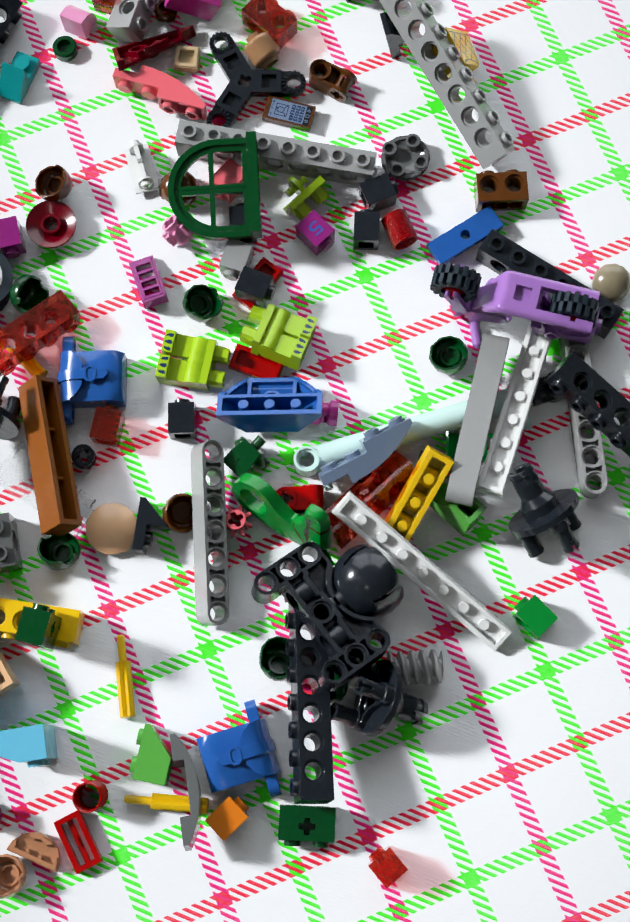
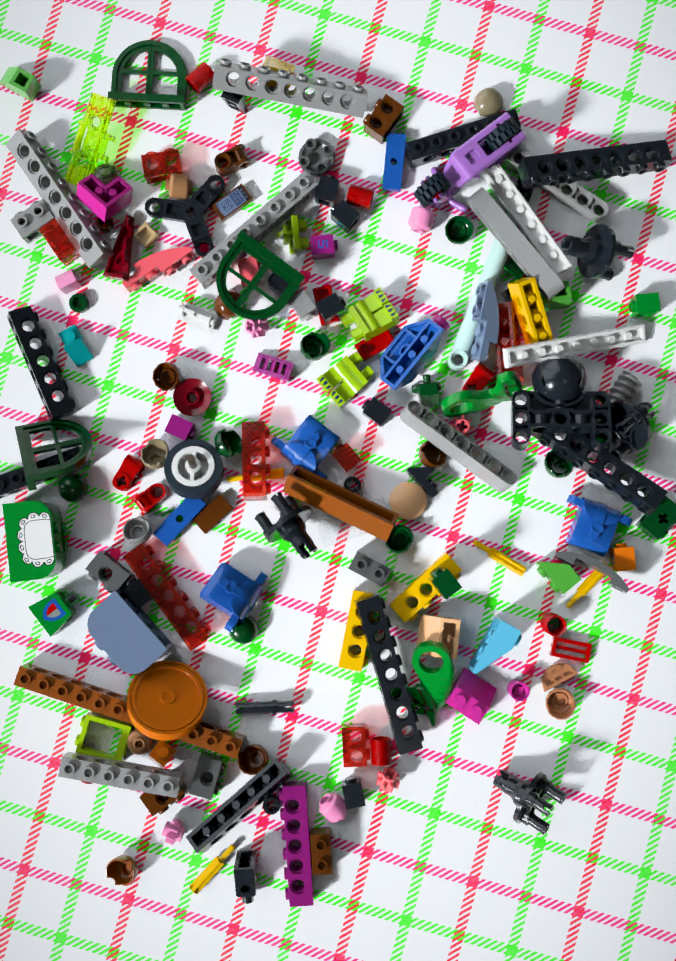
camera: 50 degrees left, 10 degrees up
none -> bright pink head [408,204,435,234]

